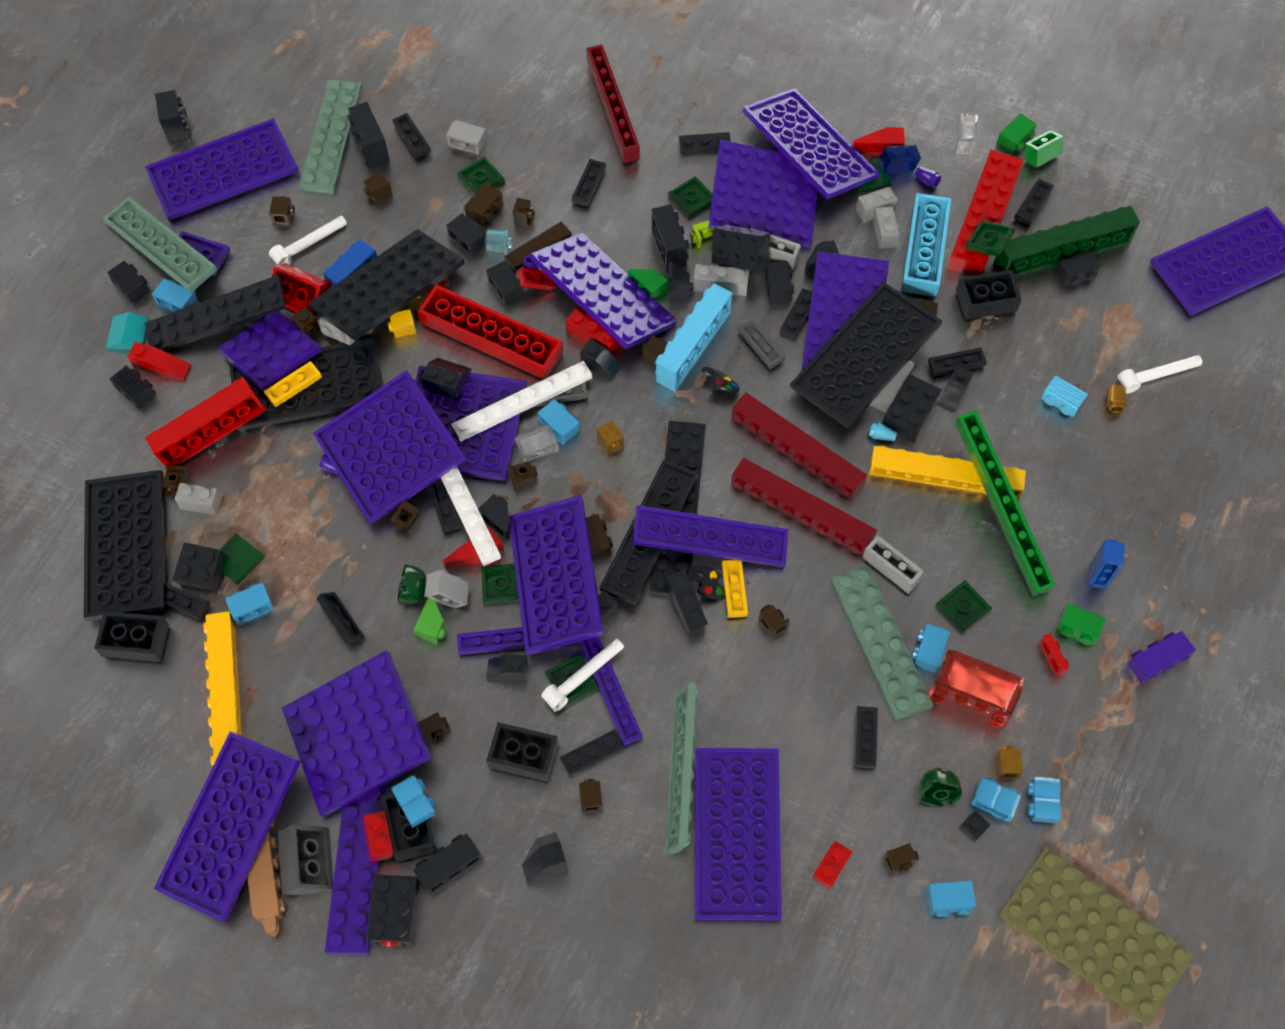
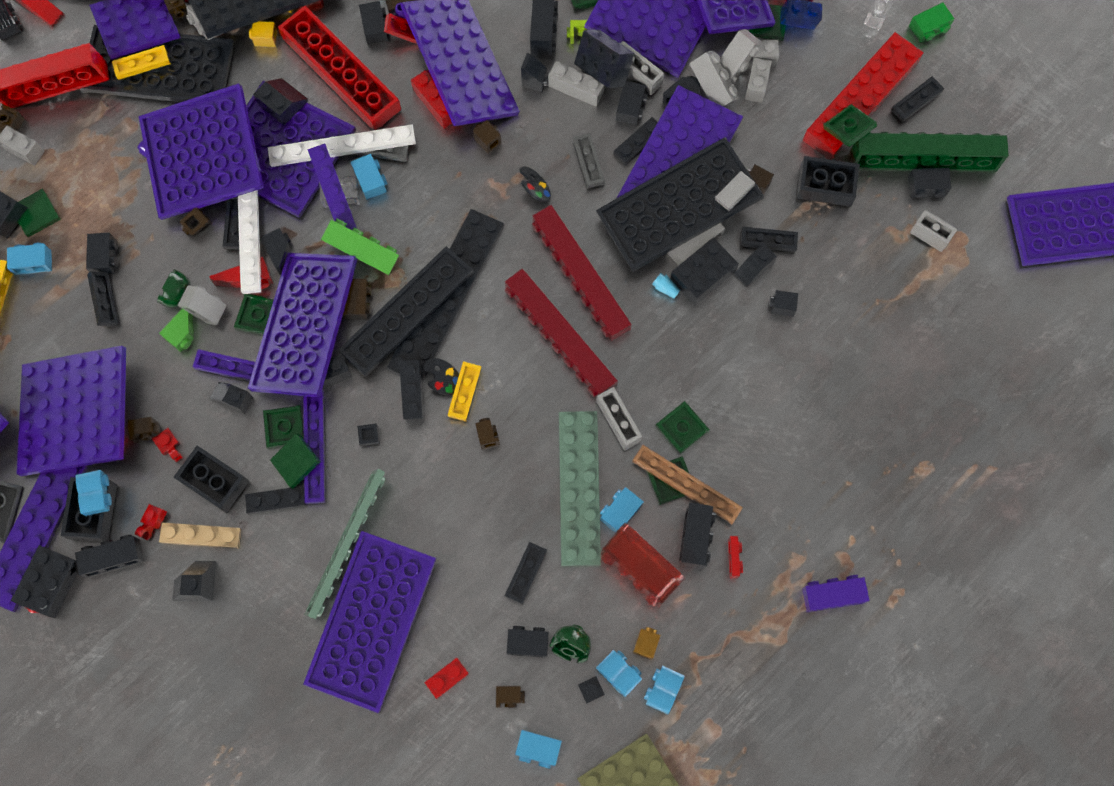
camera: 20 degrees right, 10 degrees up
red brick [362,811,393,863] -> none
dark brown brick [508,461,538,490] -> none
white piece [541,638,624,712] -> none
dark brown brick [579,779,603,813] -> none
black slope [580,339,621,380] -> none
pearl gold brick [596,420,624,454] -> none
green slope [628,269,668,300] -> none
dark purple plate [632,505,788,568] -> none
medium azure brick [655,283,732,392] -> none
yellow brick [869,446,1026,499] -> none
medium azure brick [901,193,951,297] -> none
dark purple cone [915,167,941,188] -> none
green brick [955,410,1056,597] -> none
green brick [1025,130,1063,168] -> none
medium azure brick [1041,375,1088,417] -> none
green brick [1056,603,1106,646] -> none
blue brick [1088,539,1125,588] -> none
pearl gold brick [1107,384,1126,413] -> none
white piece [1117,355,1202,393] -> none
none -> black brick [86,232,118,274]
none -> red plate [135,504,167,540]
none -> red plate [152,428,183,463]
none -> tan plate [159,523,242,549]
none -> dark green tile [270,433,320,489]
none -> dark purple plate [307,143,357,256]
none -> bright green brick [321,219,399,275]
none -> black plate [357,423,380,446]
none -> black brick [506,626,549,658]
none -> medium nougat tile [632,445,743,525]
none -> dark green tile [655,401,710,454]
none -> black brick [678,502,716,571]
none -> light grey brick [689,50,739,107]
none -> light grey tile [715,171,755,211]
none -> light grey brick [720,29,762,86]
none -> black brick [769,290,799,317]
none -> light grey brick [910,210,957,252]

